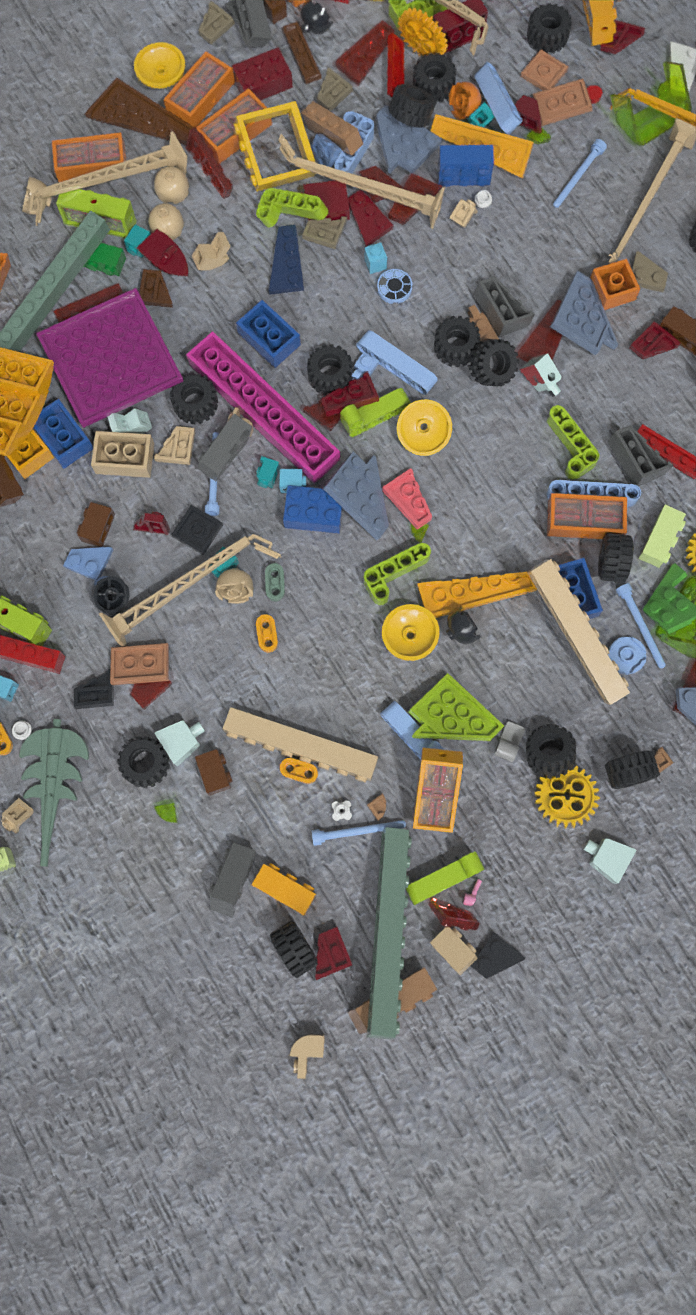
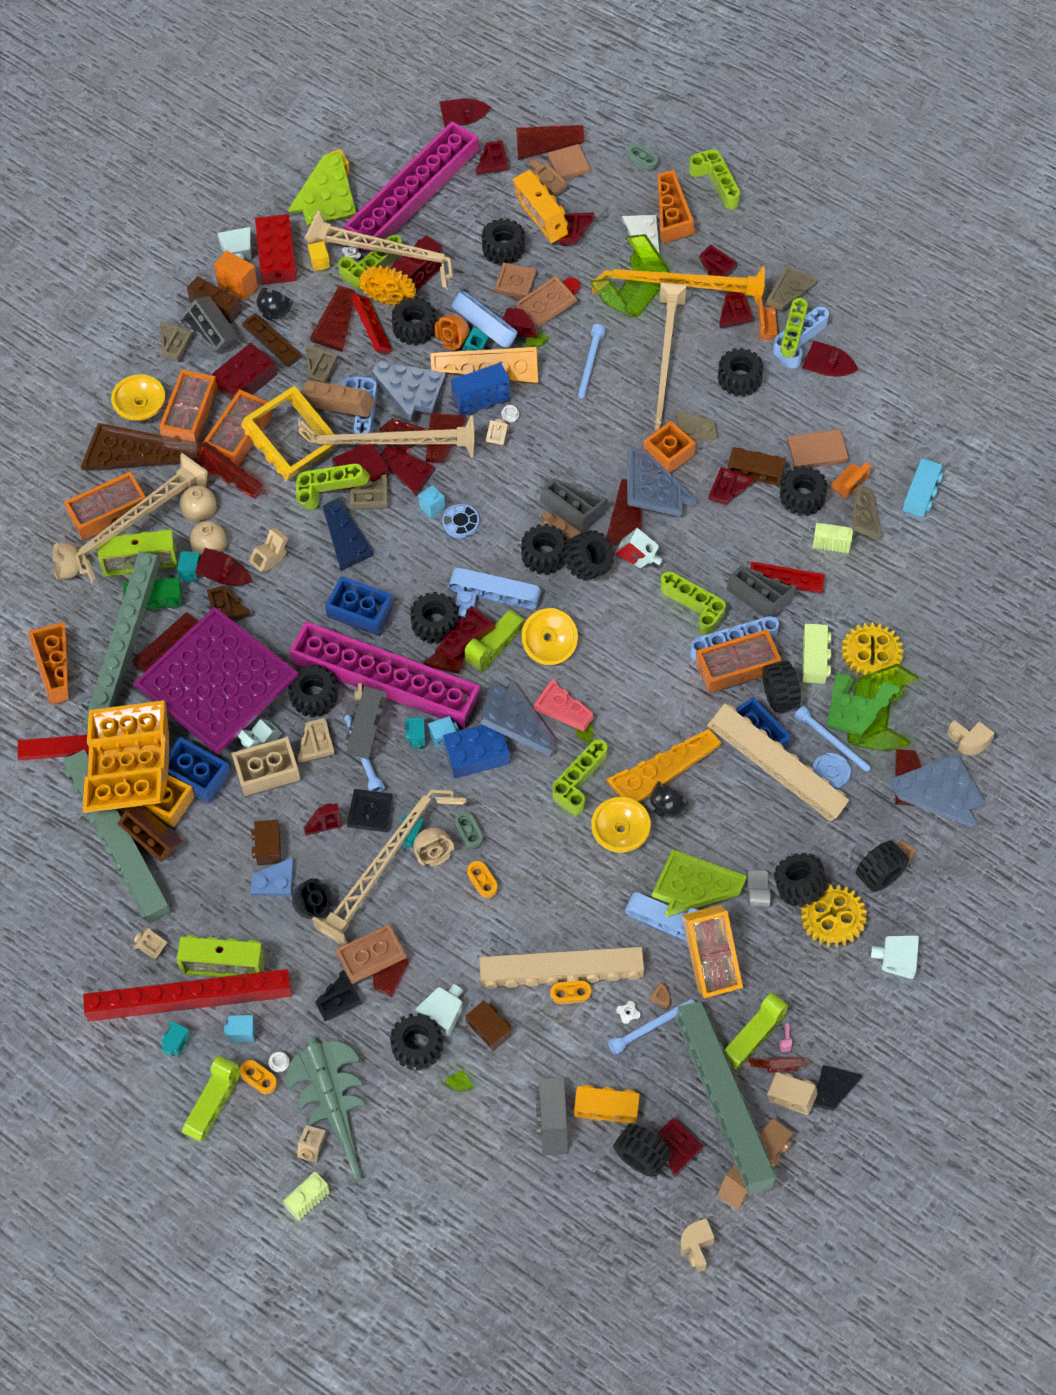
camera: 25 degrees left, 15 degrees down
medium blue wing [310,134,341,168] -> none
black tyre [388,84,436,128] -> none

